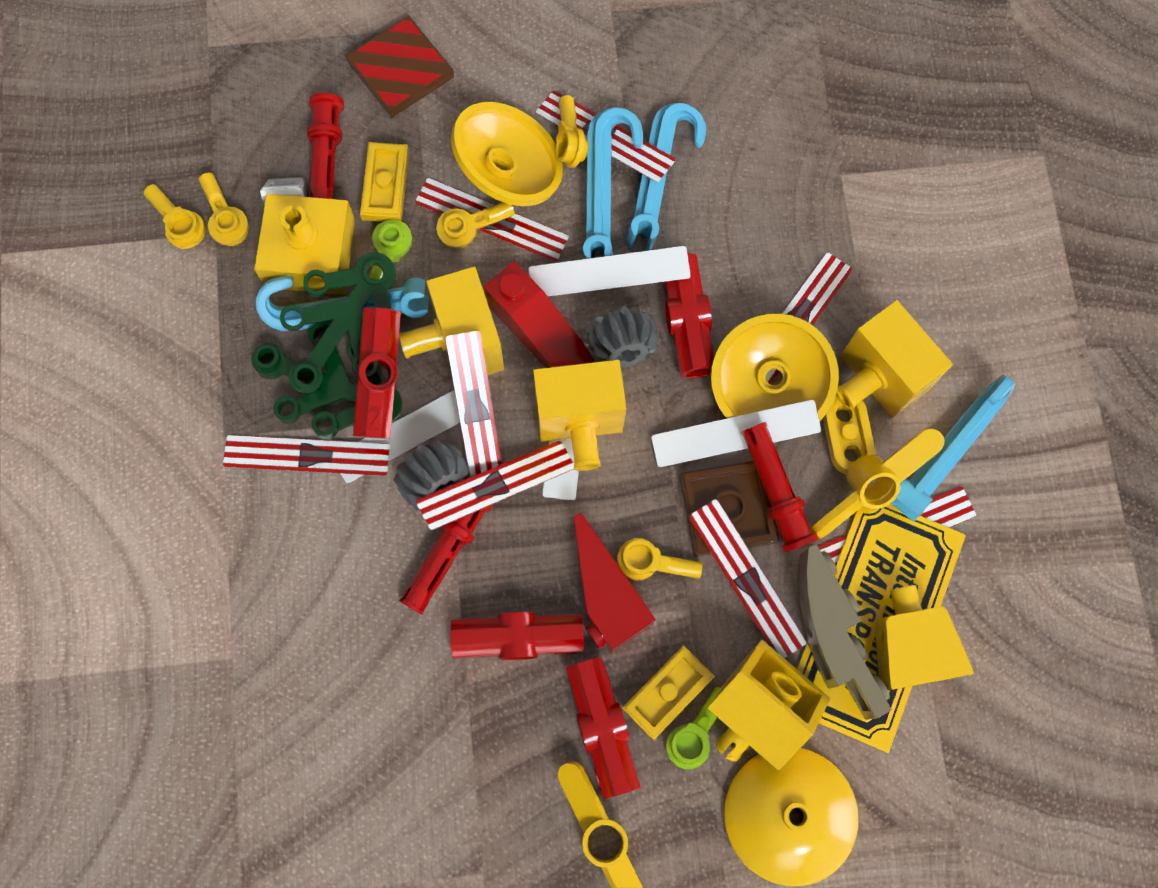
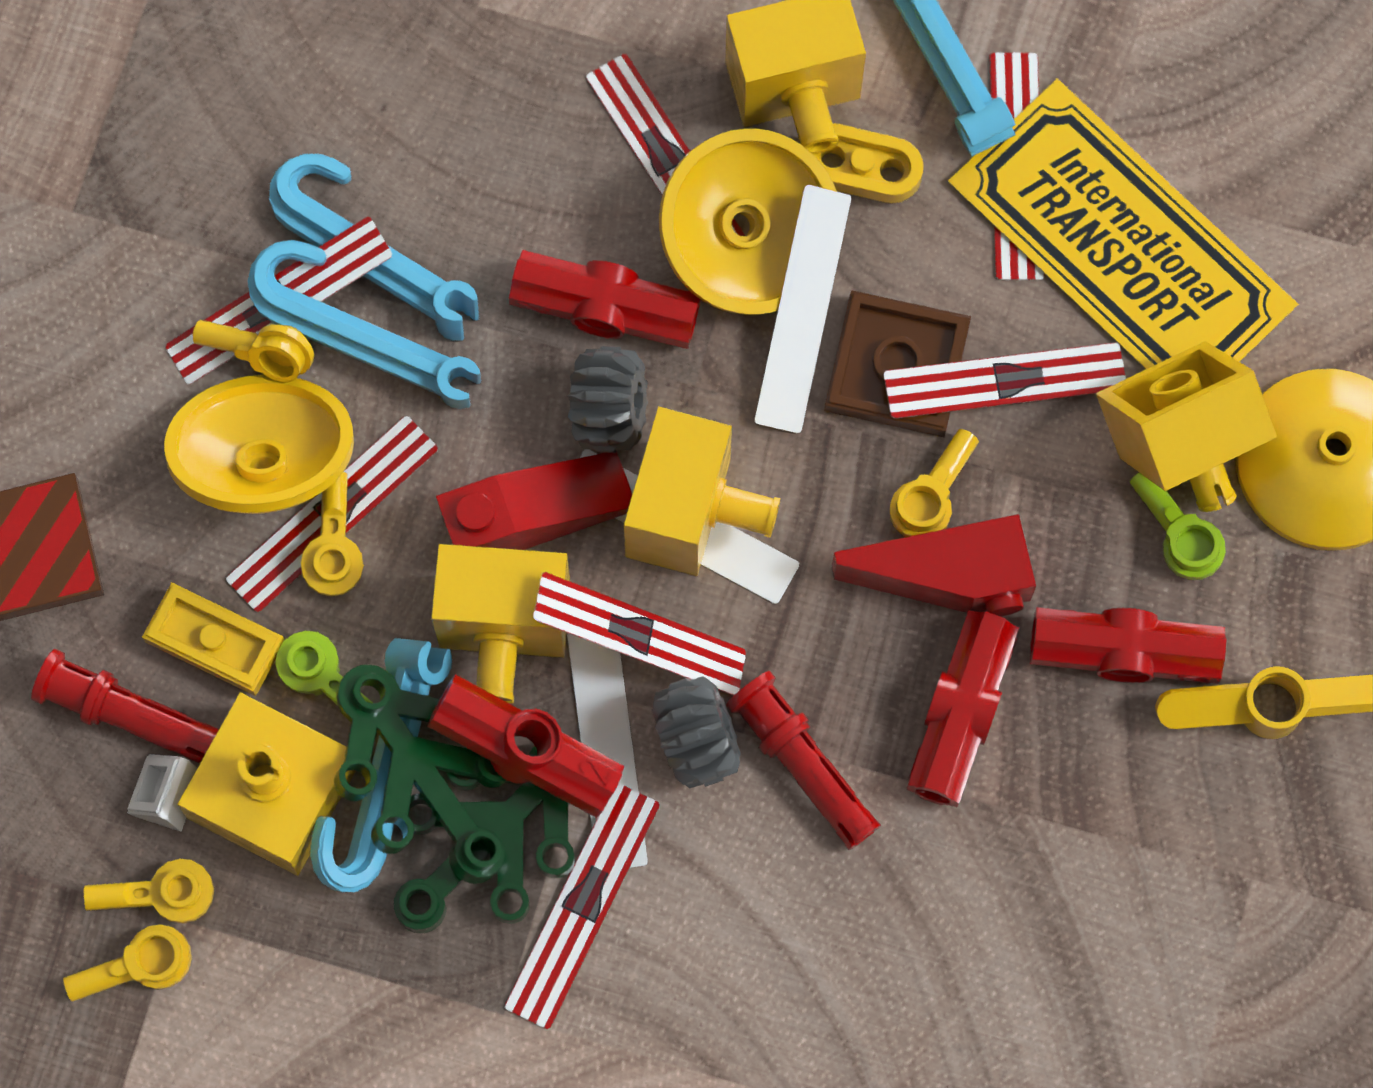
camera: 65 degrees left, 0 degrees up
sticker [416,441,574,530] -> none
white sticker [528,246,690,296] -> none
yellow plate [622,645,715,740] -> none
red pin [741,422,819,553] -> none
dark tan slope [798,544,892,720] -> none
yellow piece [811,428,944,539] -> none
yellow torso [875,585,974,691] -> none

